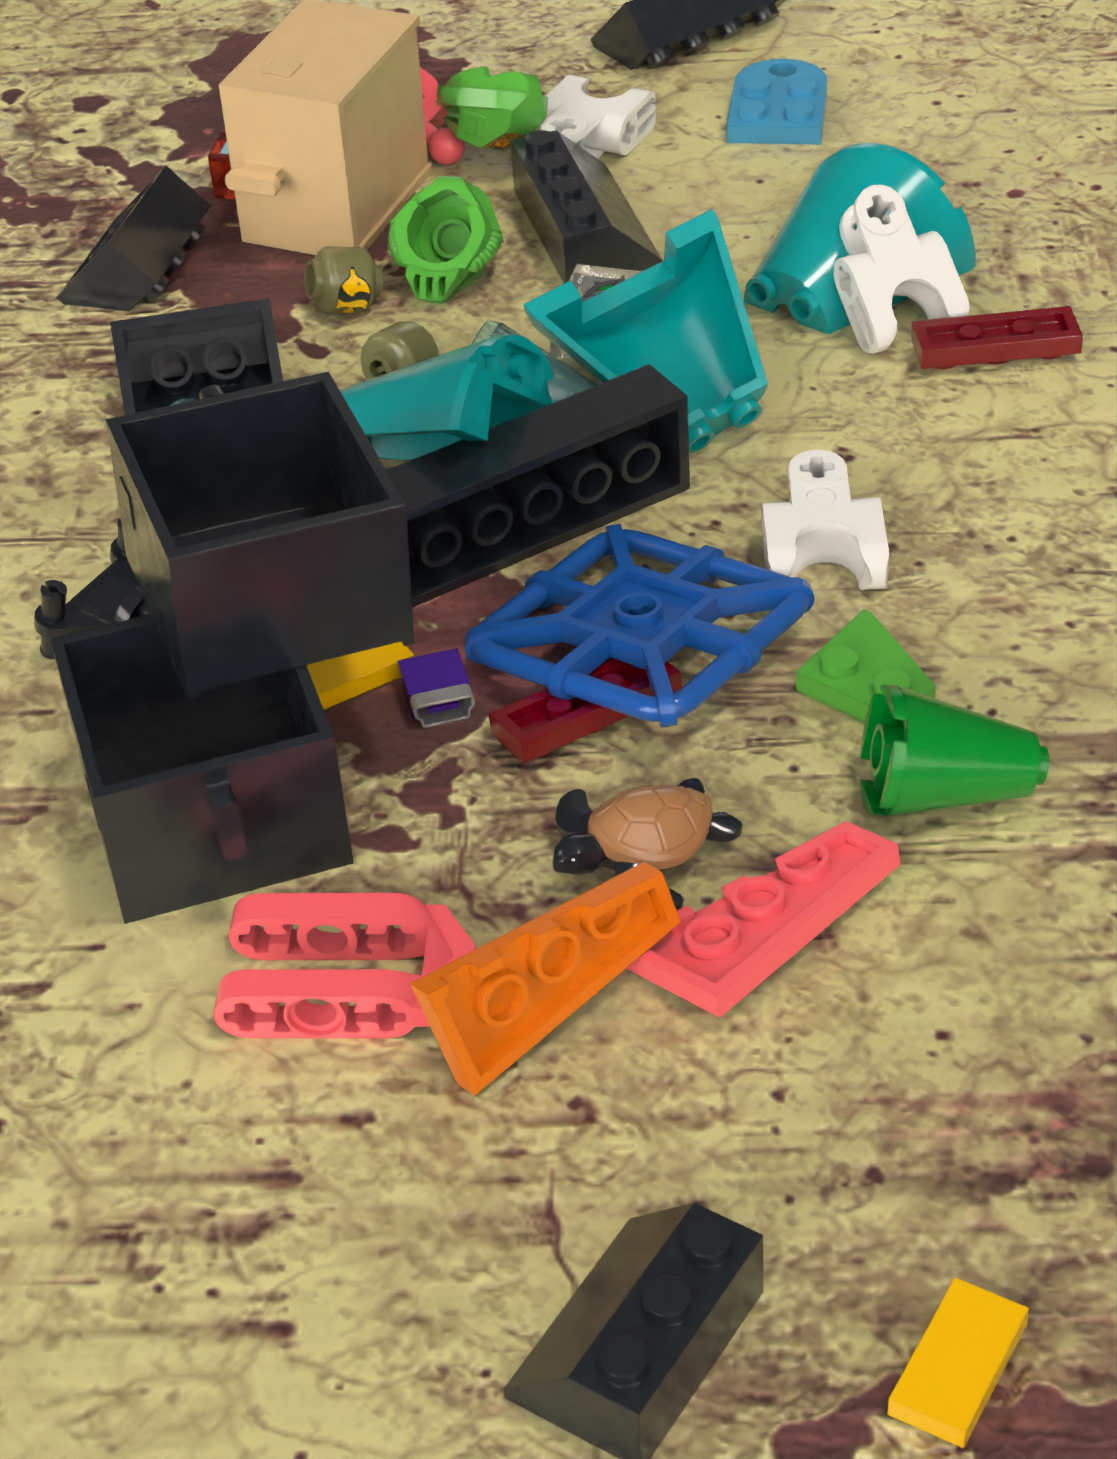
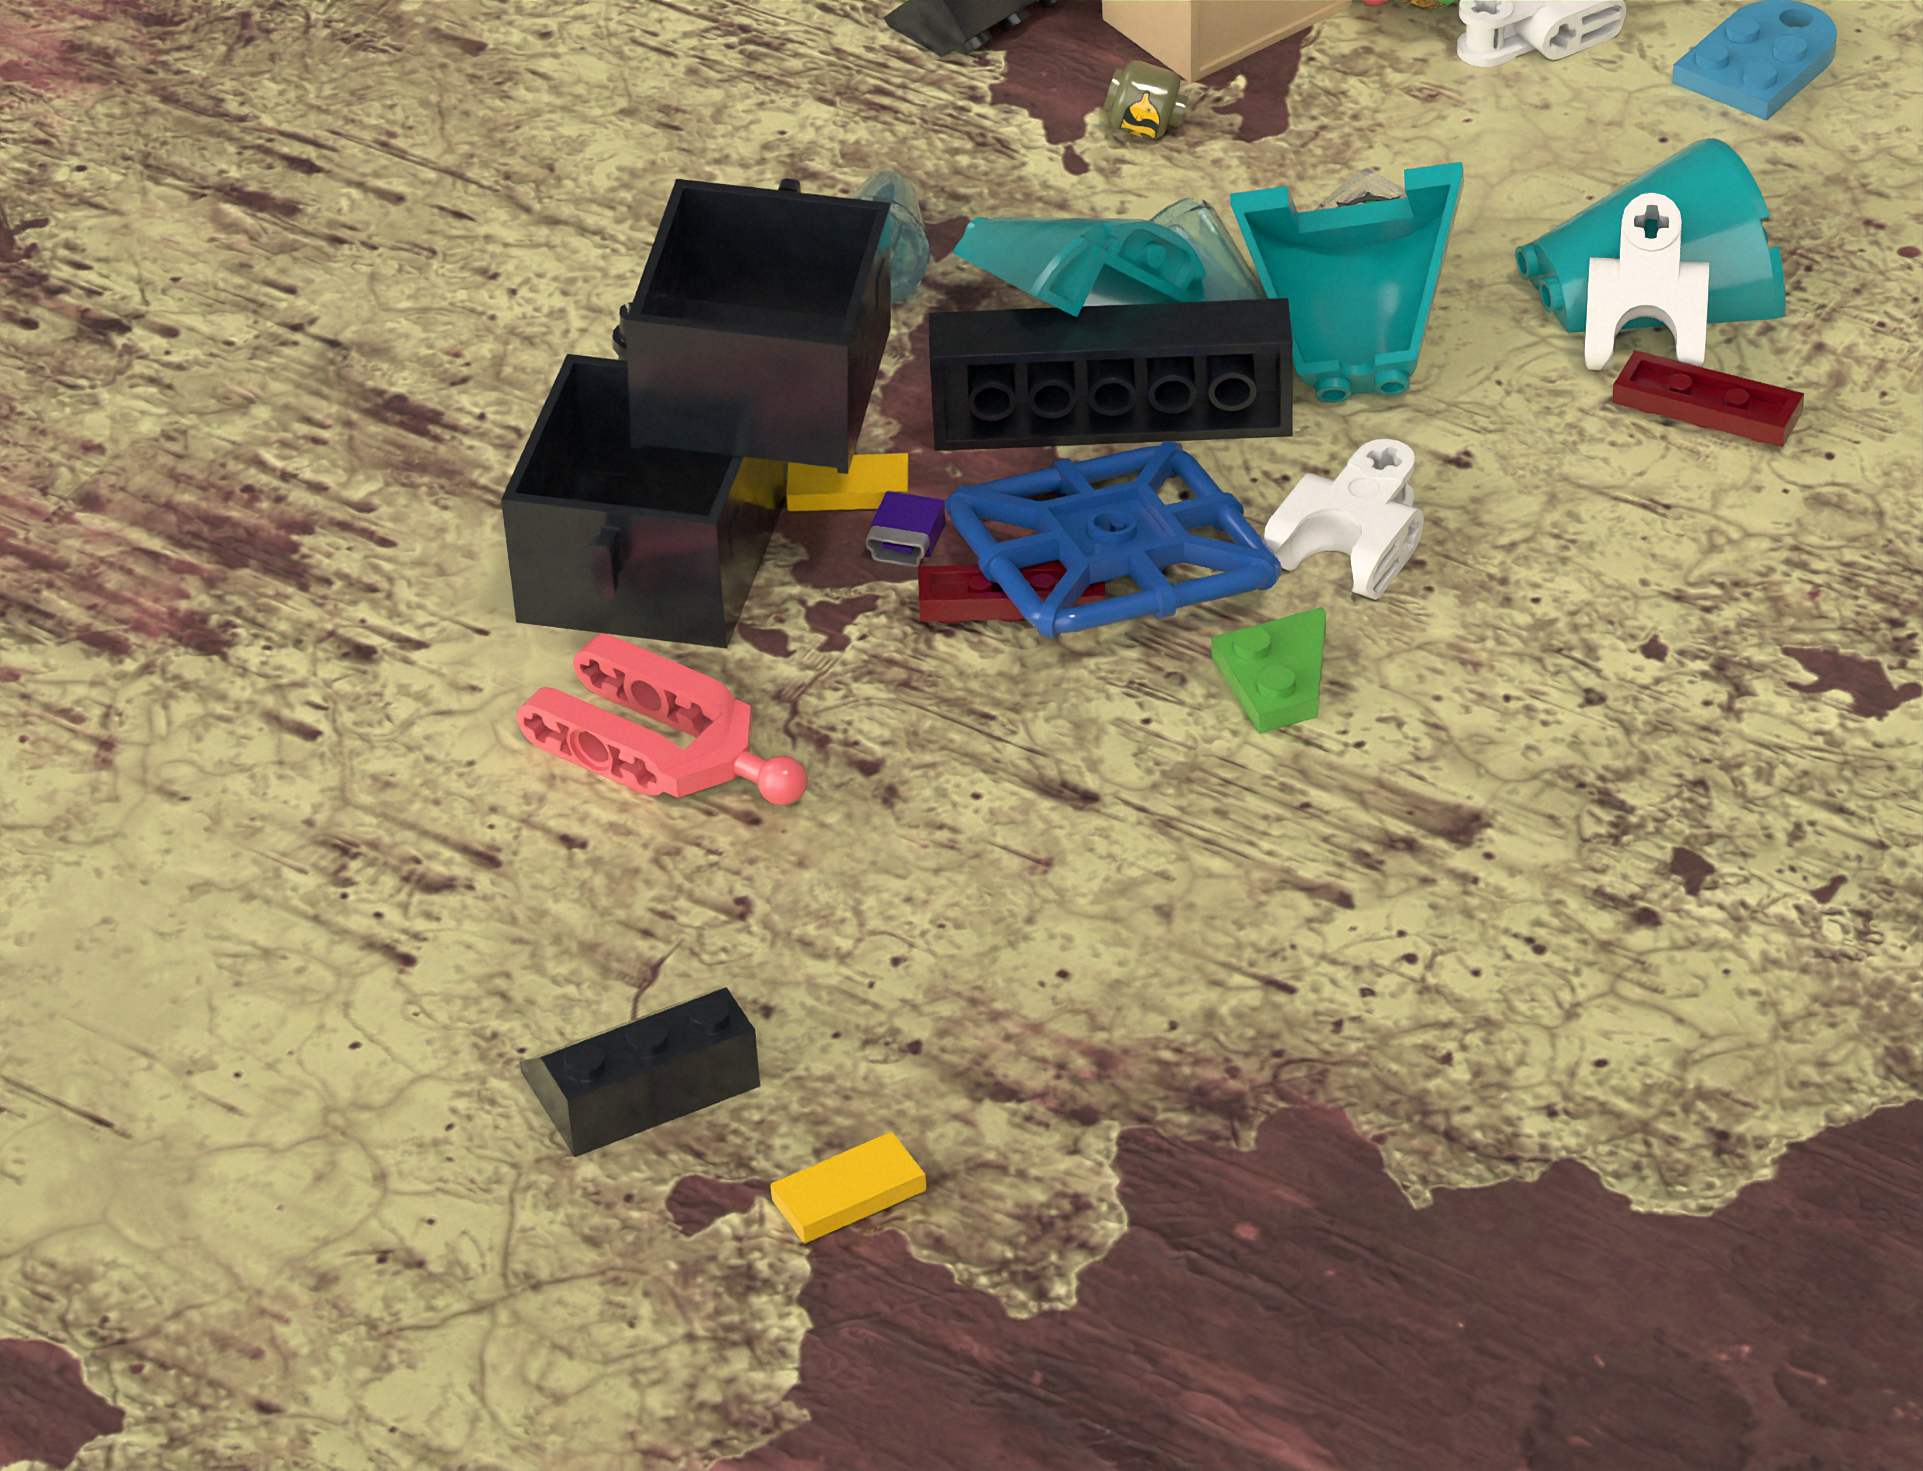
camera: 30 degrees right, 0 degrees up
black slope [110,298,283,415] -> none
olive head [360,321,439,380] -> none
bright green helmet [388,176,504,304] -> none
orange wing [410,862,681,1096] -> none
black slope [510,130,663,287] -> none
medium nougat animal [552,778,743,910] -> none
coral wing [626,821,901,1018] -> none
green cone [860,684,1049,817] -> none

